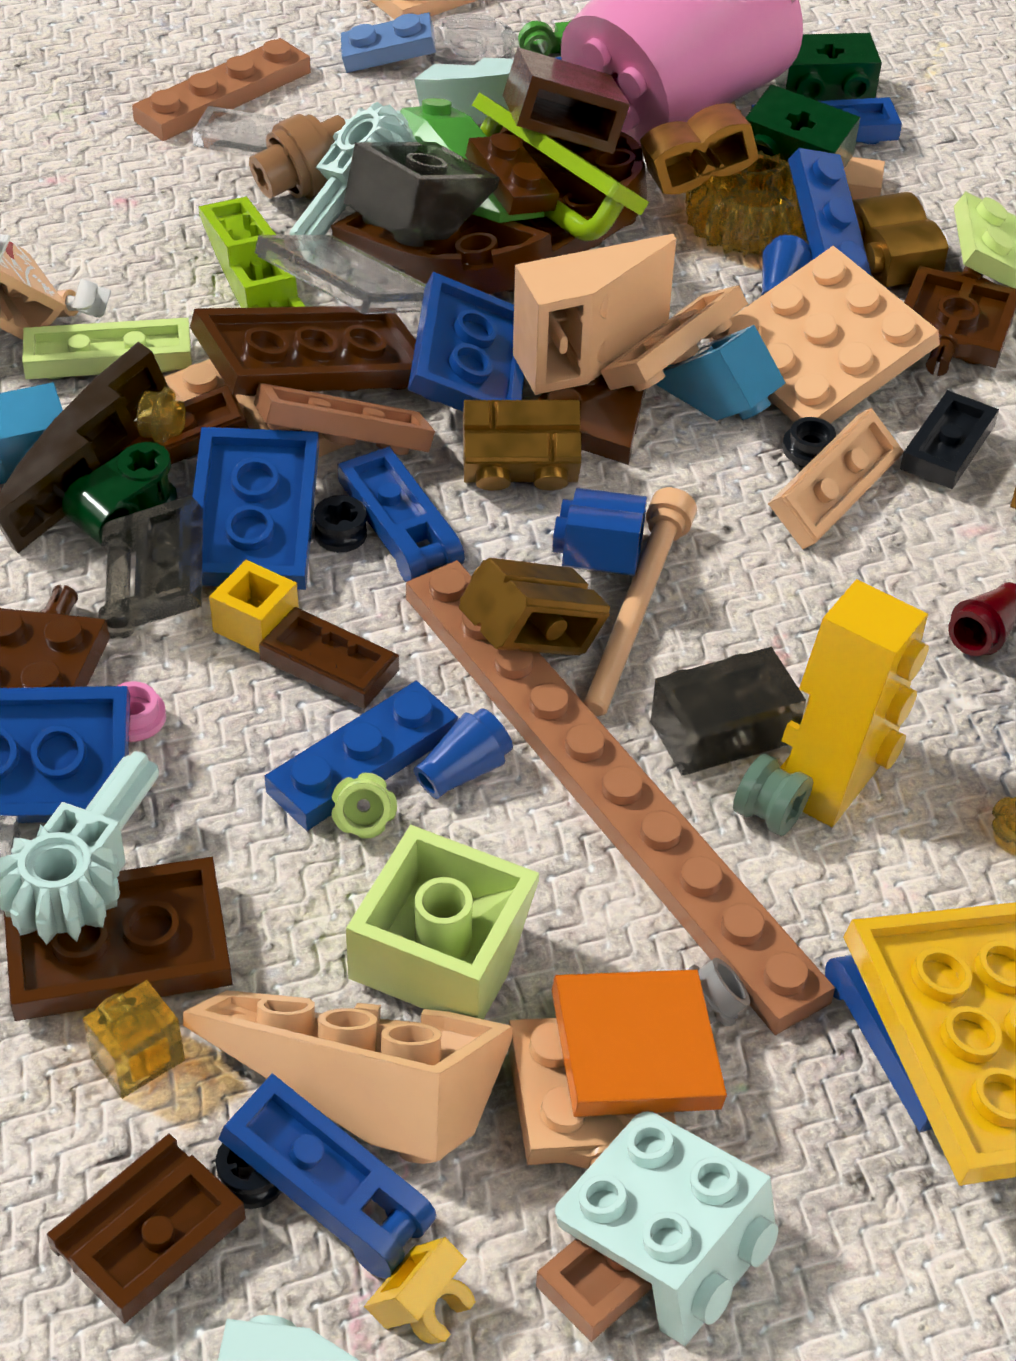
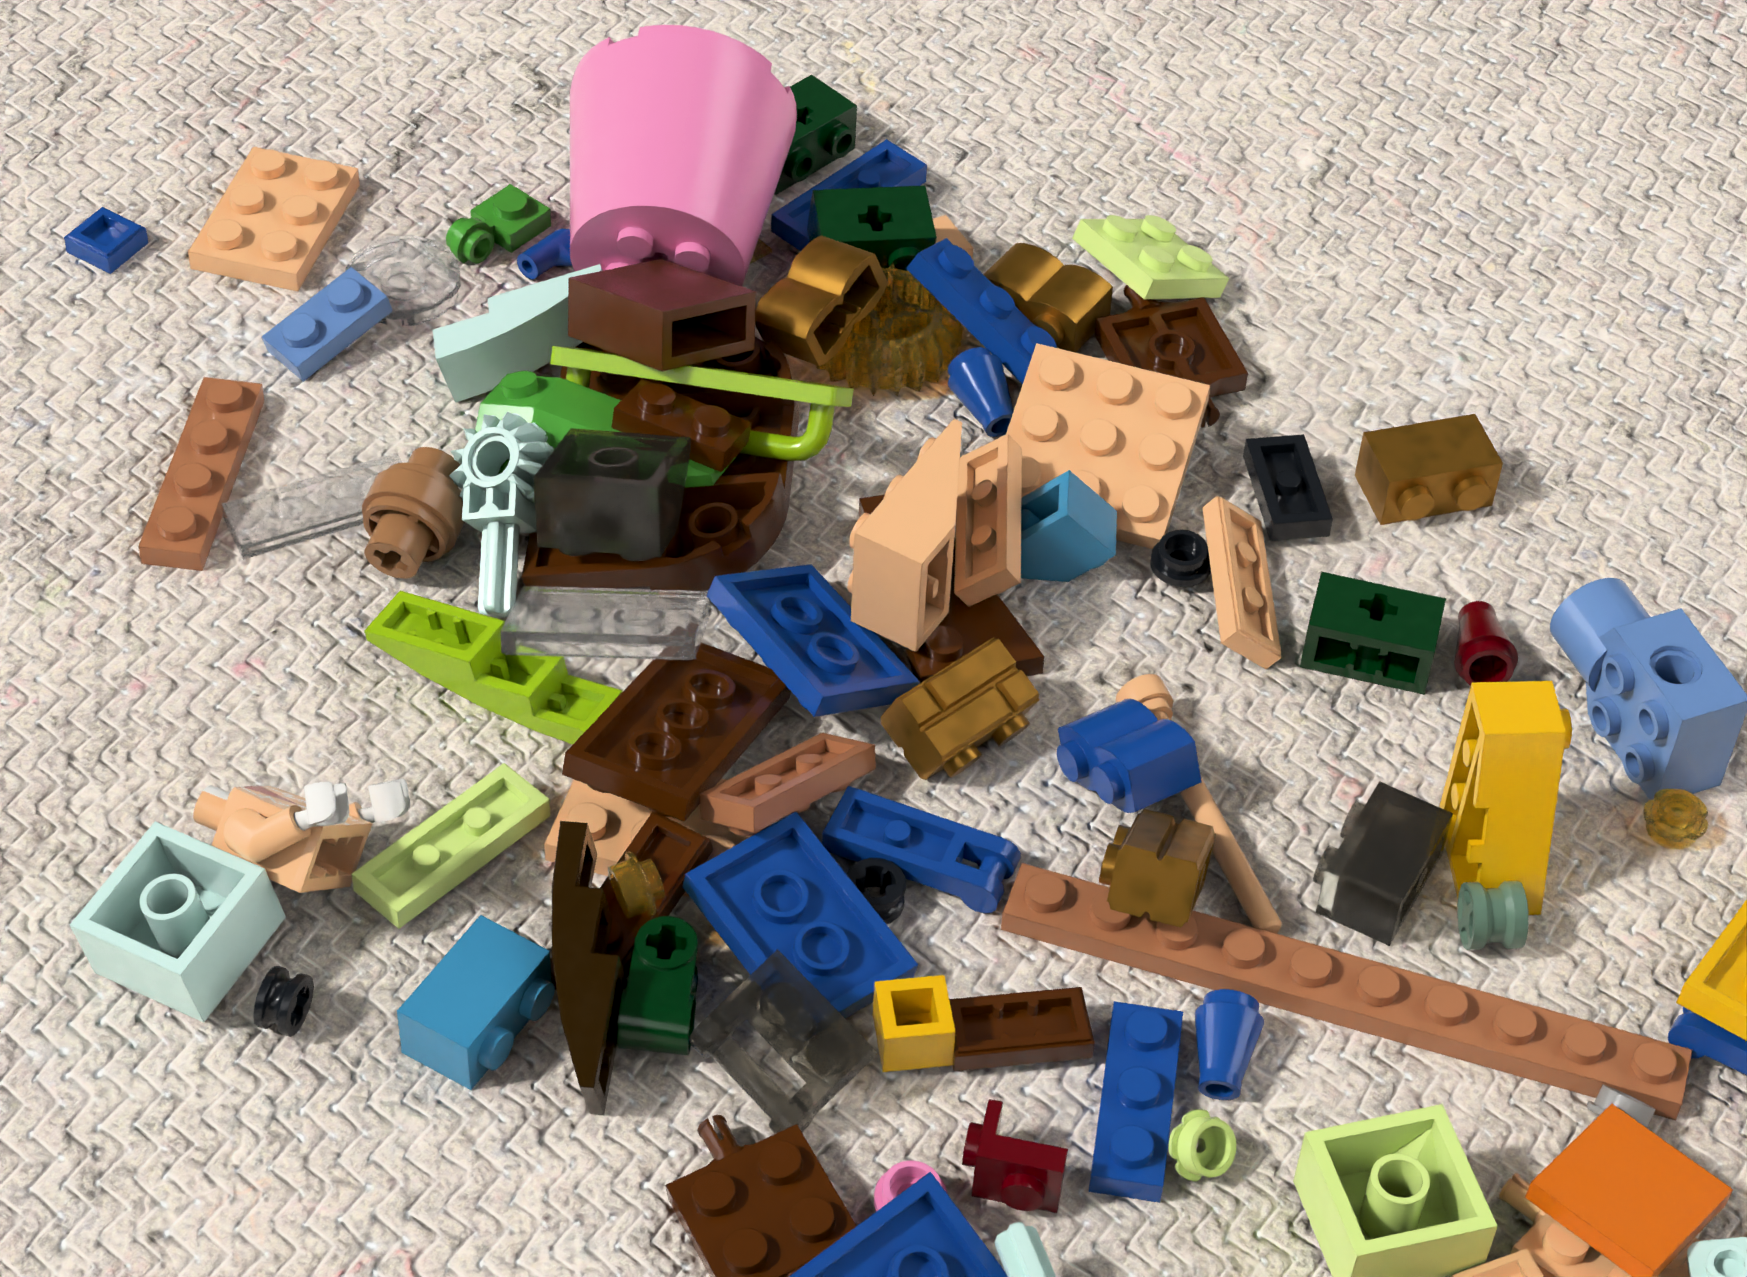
camera: 40 degrees left, 0 degrees up
none -> dark red bracket [962,1099,1068,1213]
none -> dark green brick [1300,571,1446,695]

